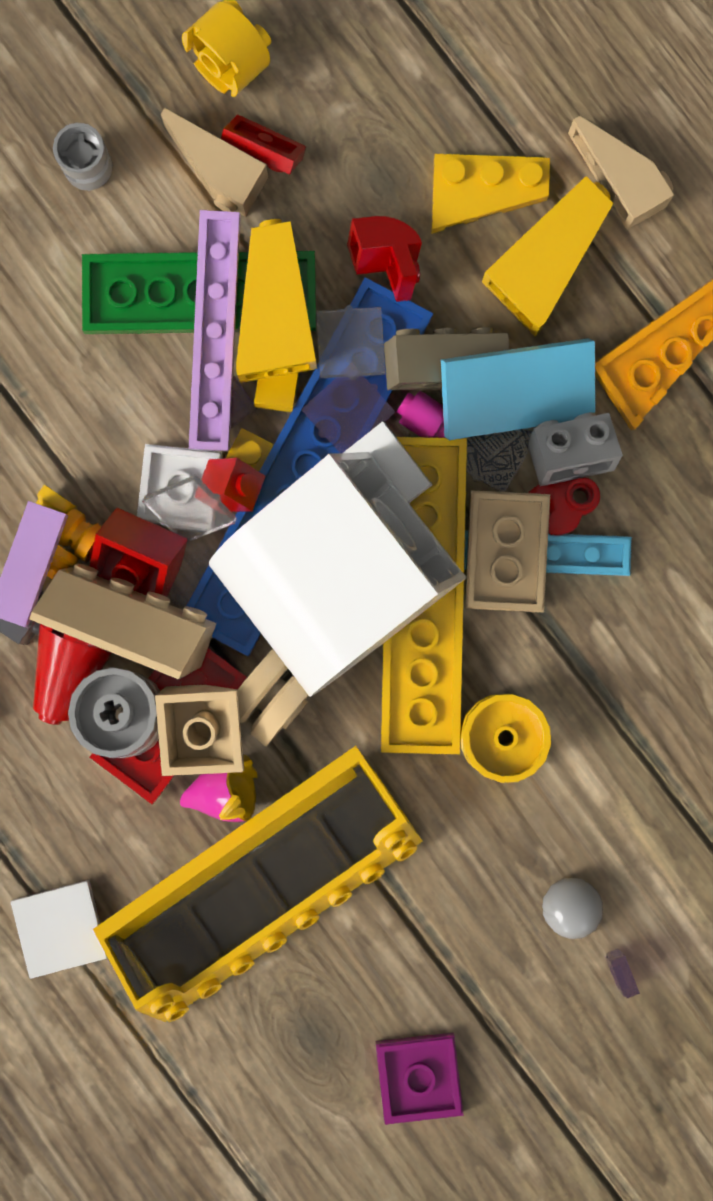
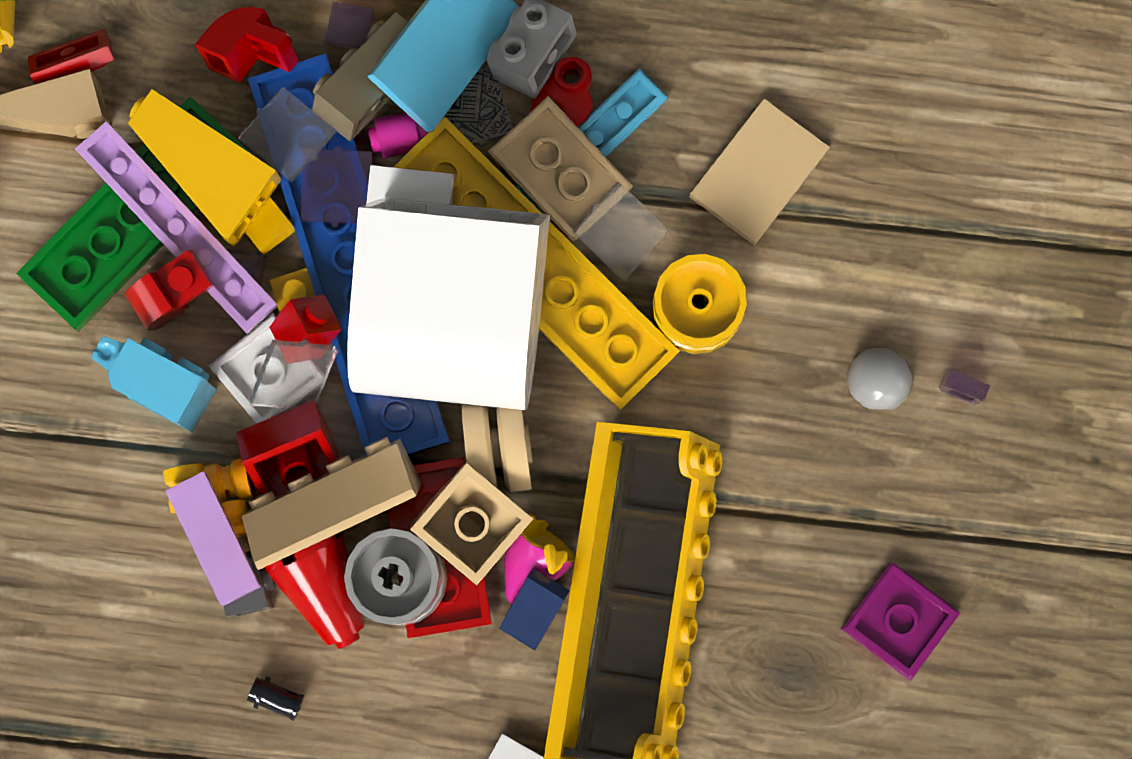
camera: 45 degrees left, 5 degrees down
none -> medium azure hinge [91,336,217,433]
none -> red brick [124,250,215,331]
none -> tile [325,2,374,49]
none -> dark blue tile [499,568,570,651]
none -> clear piece [572,182,669,281]
none -> tan tile [689,99,830,246]

